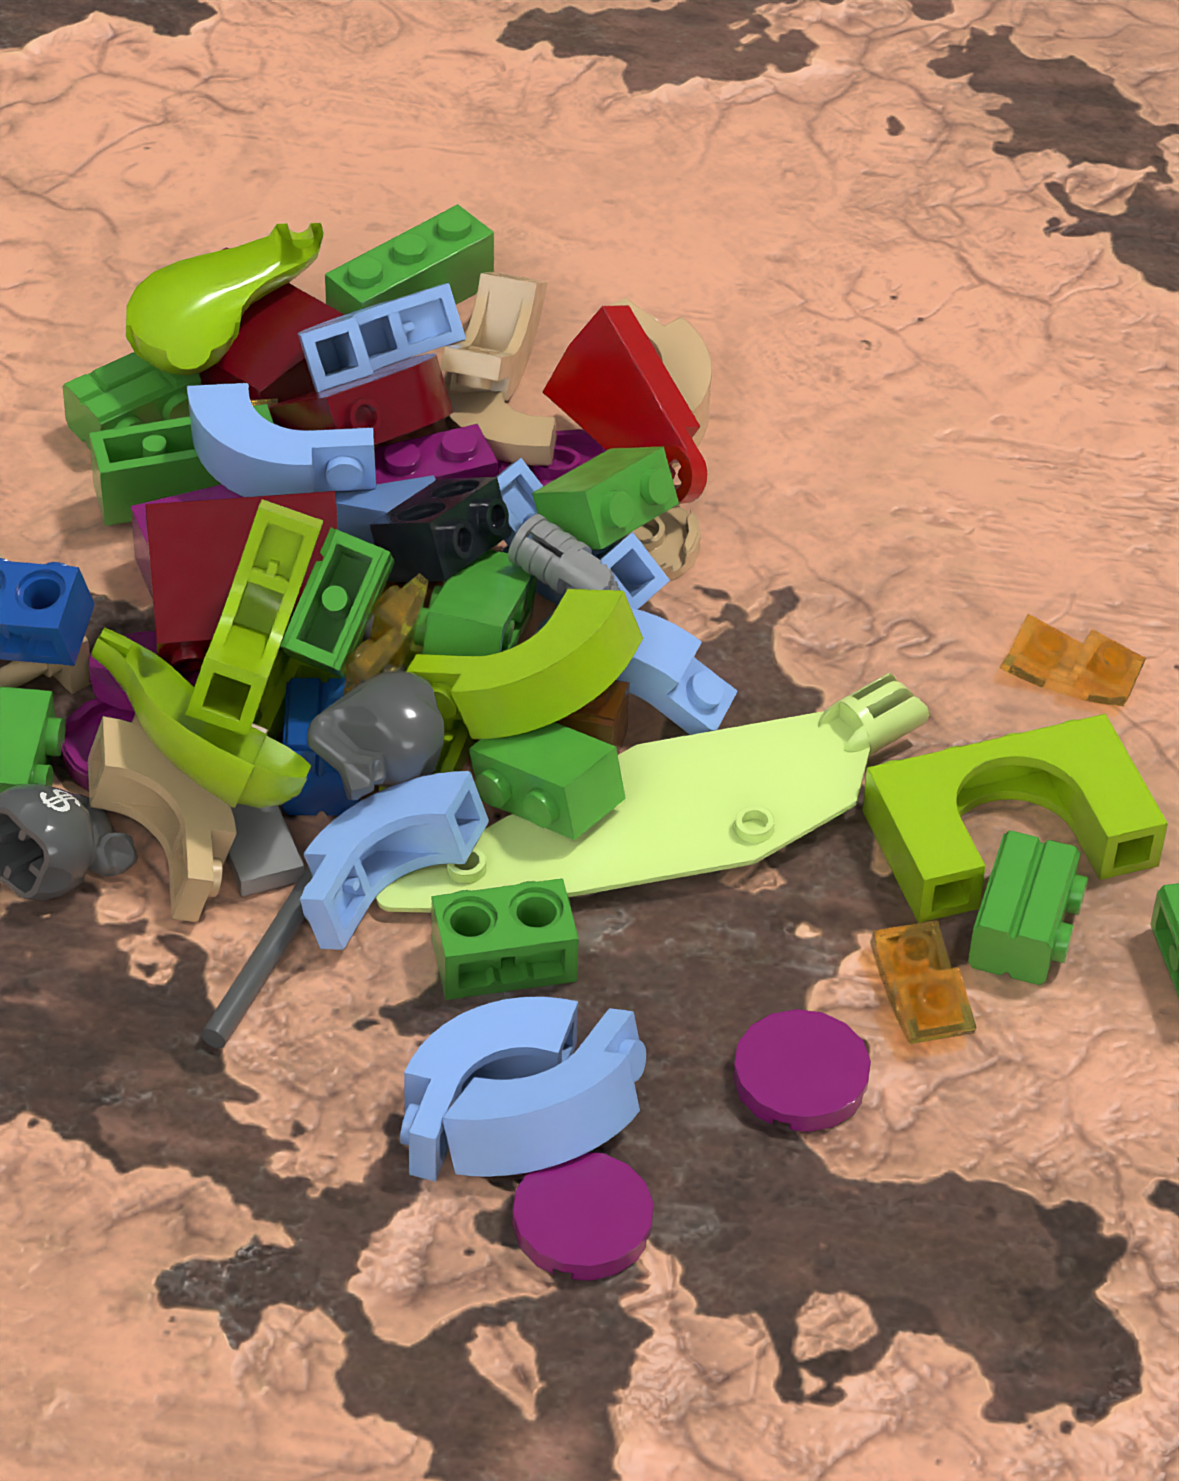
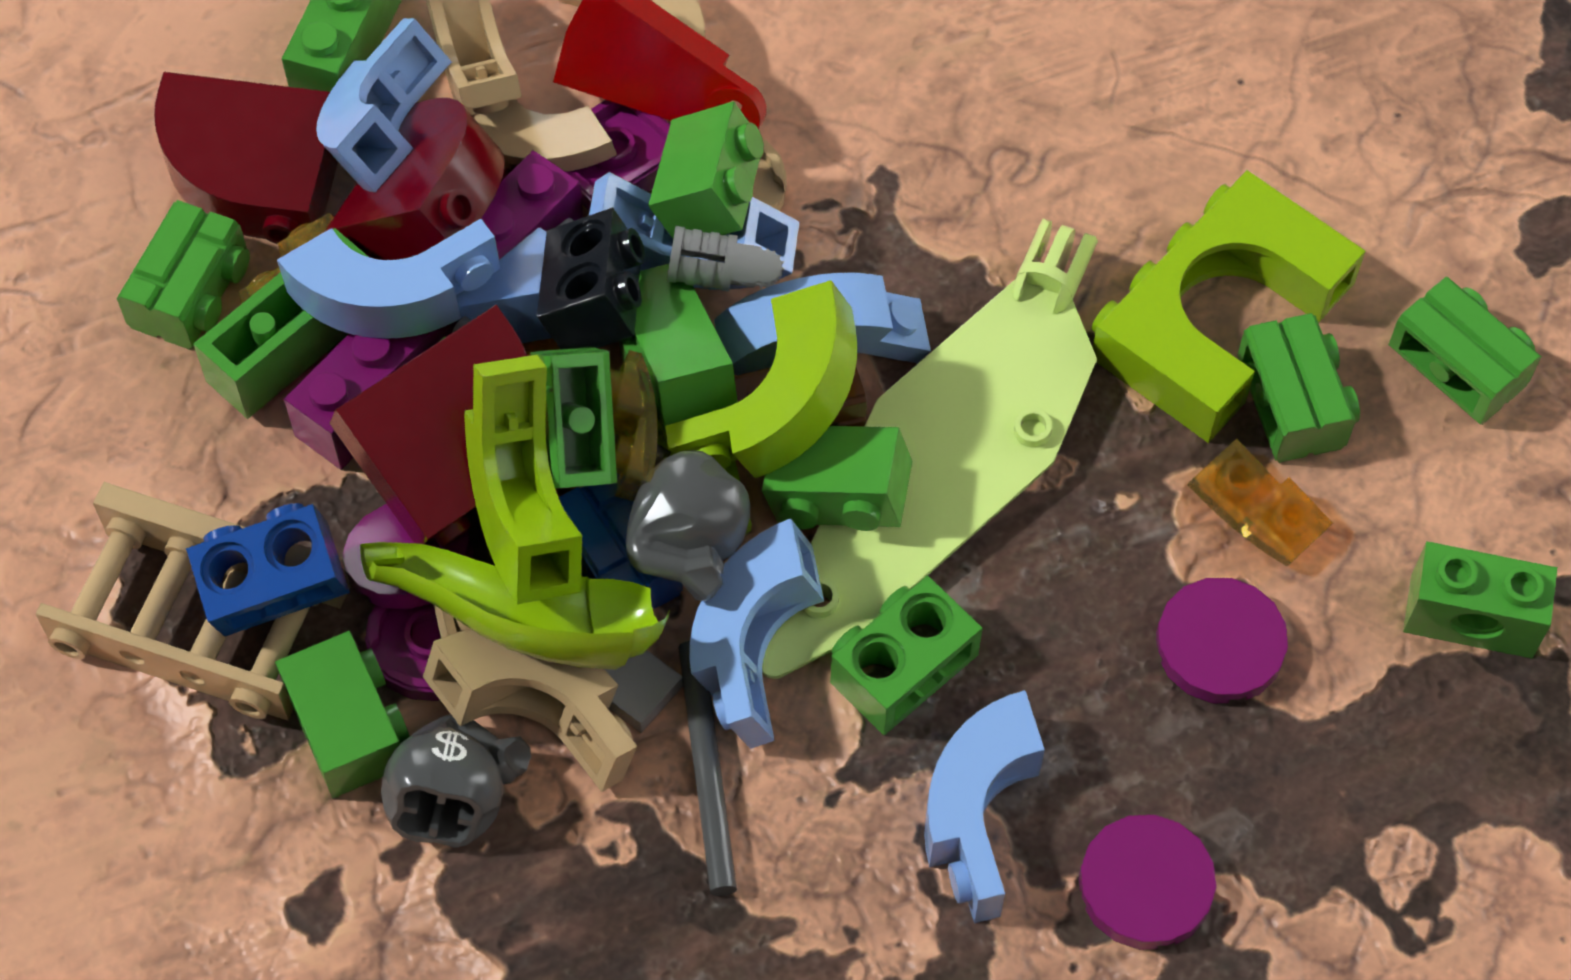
camera: 30 degrees left, 15 degrees up
lime animal [125,223,324,375] -> none
light blue arch [442,1008,646,1177] -> none
clear yellow slope [1000,614,1146,706] -> none
none -> bright green brick [1403,541,1558,659]

